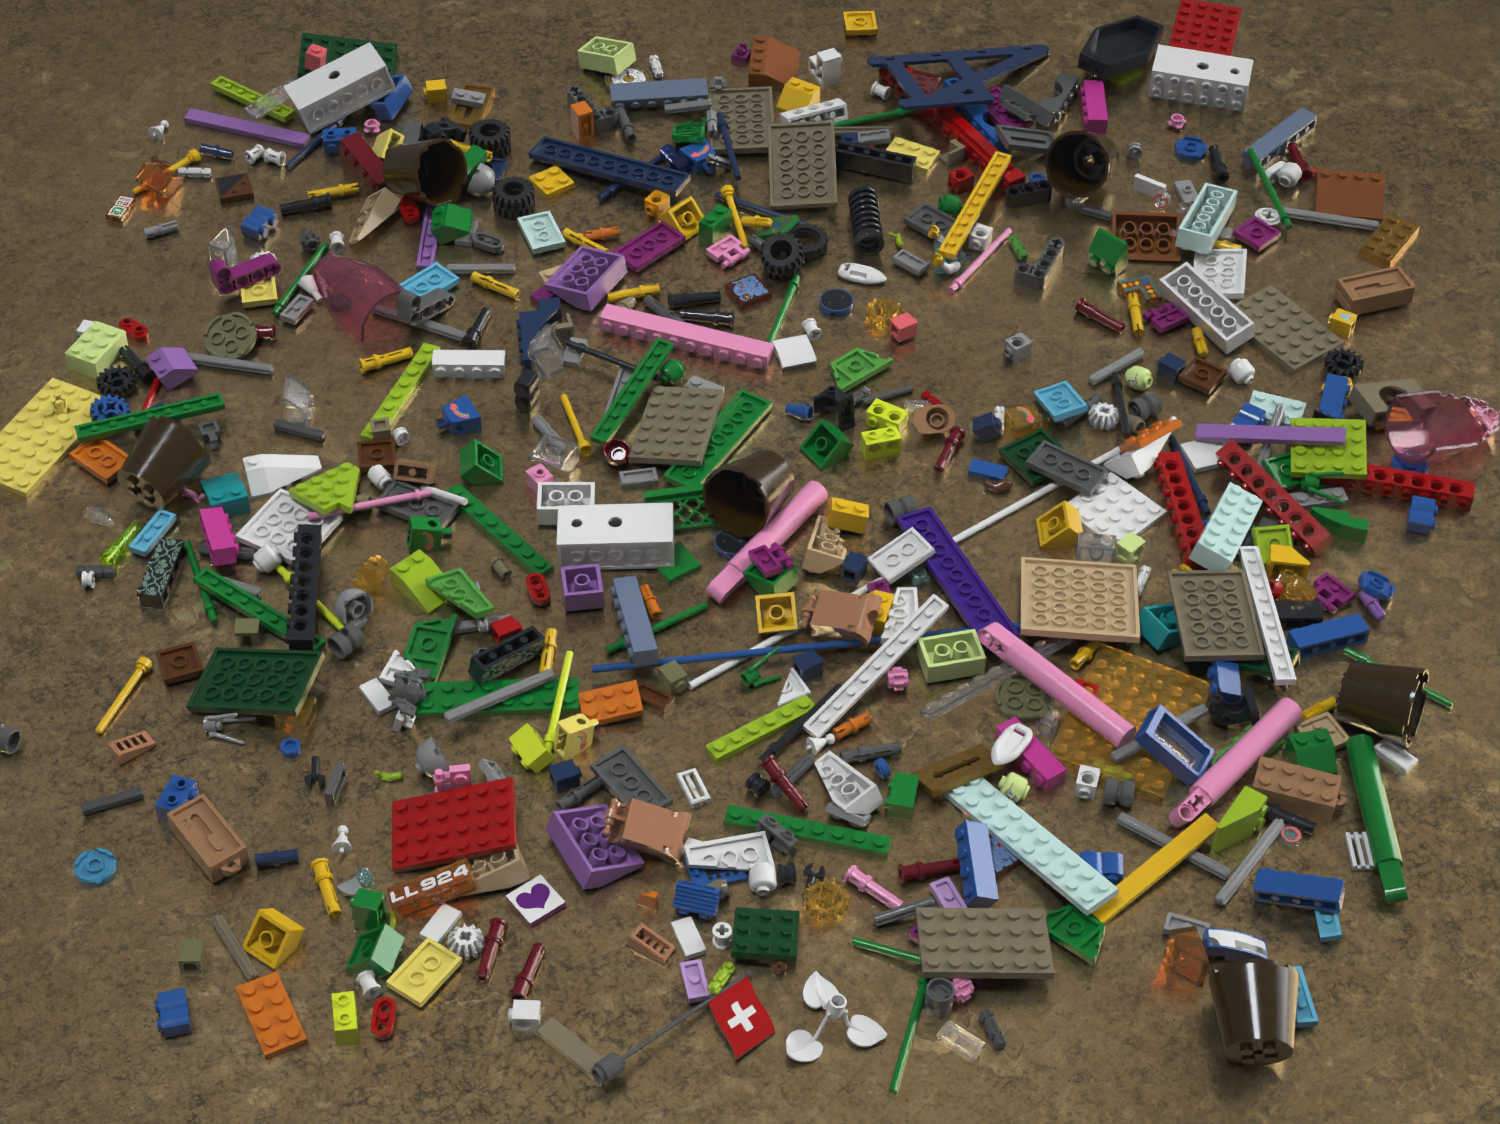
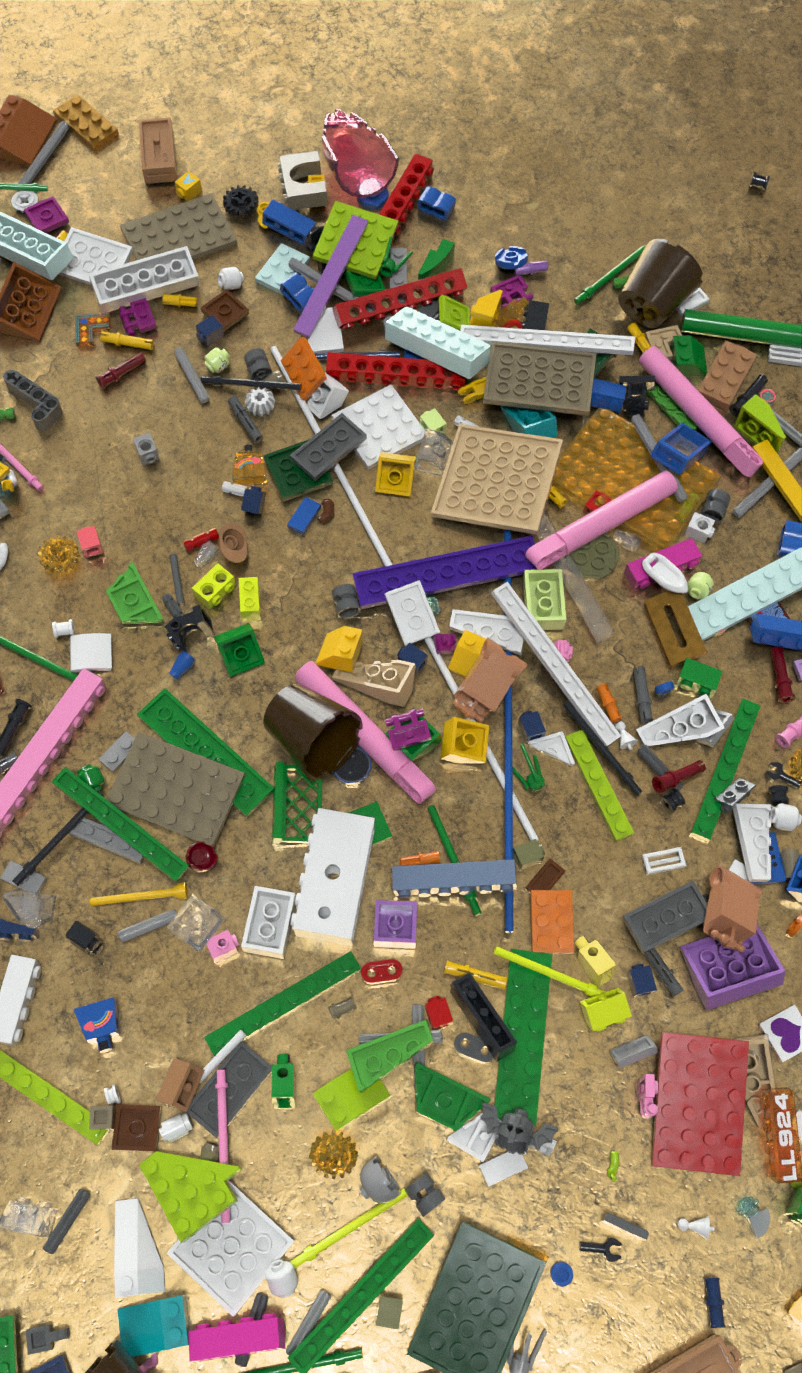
camera: 80 degrees left, 20 degrees up
black brick [285,524,322,651] -> none
yellow pin [310,858,342,919] -> none
light grey cylinder [415,737,451,778] -> none
light grey axle [444,669,555,724] -> none
green slope [460,439,503,485] -> none
light grey tile [619,467,659,489] -> none
black tile [819,288,854,316] -> none
dark red pin [933,426,966,474] -> none
medium azure plate [1033,381,1088,422] -> none
green slope [1088,227,1128,277] -> none
blue brick [1286,613,1370,659] -> none

